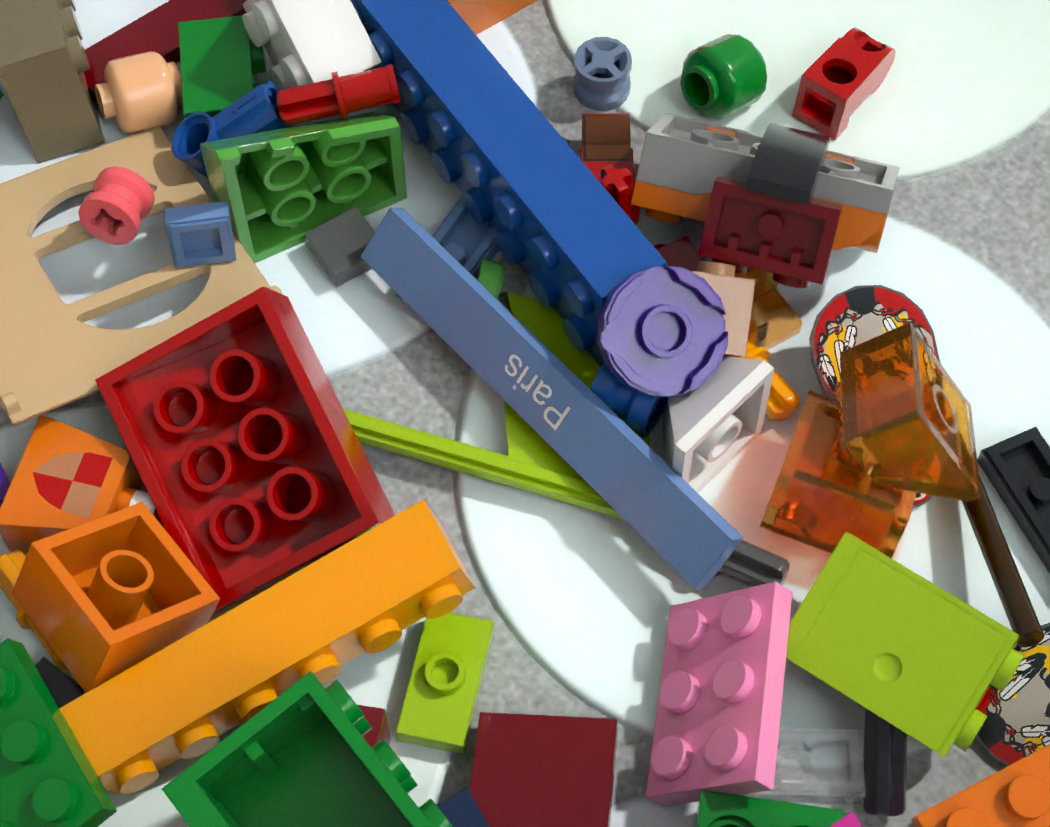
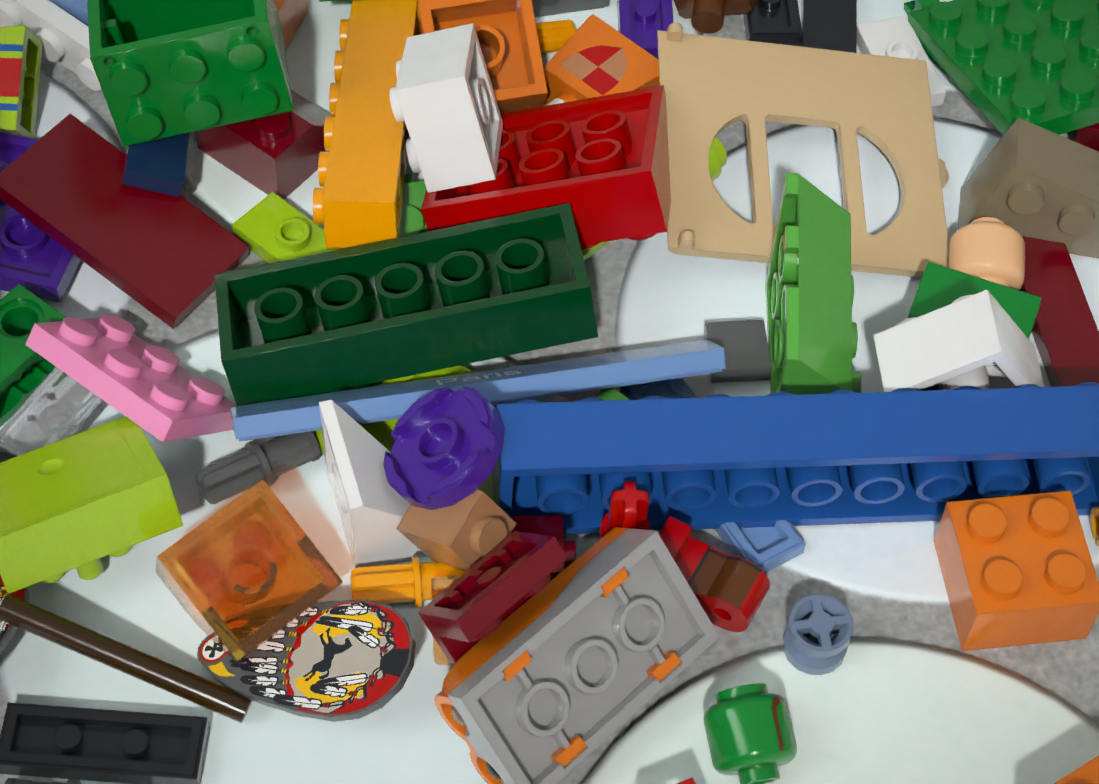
camera: 115 degrees right, 5 degrees down
coral wheel [78,166,155,245] -> none
medium blue tile [165,201,236,268] -> none
blue piece [171,80,295,178] -> none
red axle [276,64,401,126] -> none
black slope [745,123,831,204] -> none
clear orange slope [836,322,981,502] -> none
none -> dark green brick [215,203,598,406]
none -> white brick [389,23,503,193]

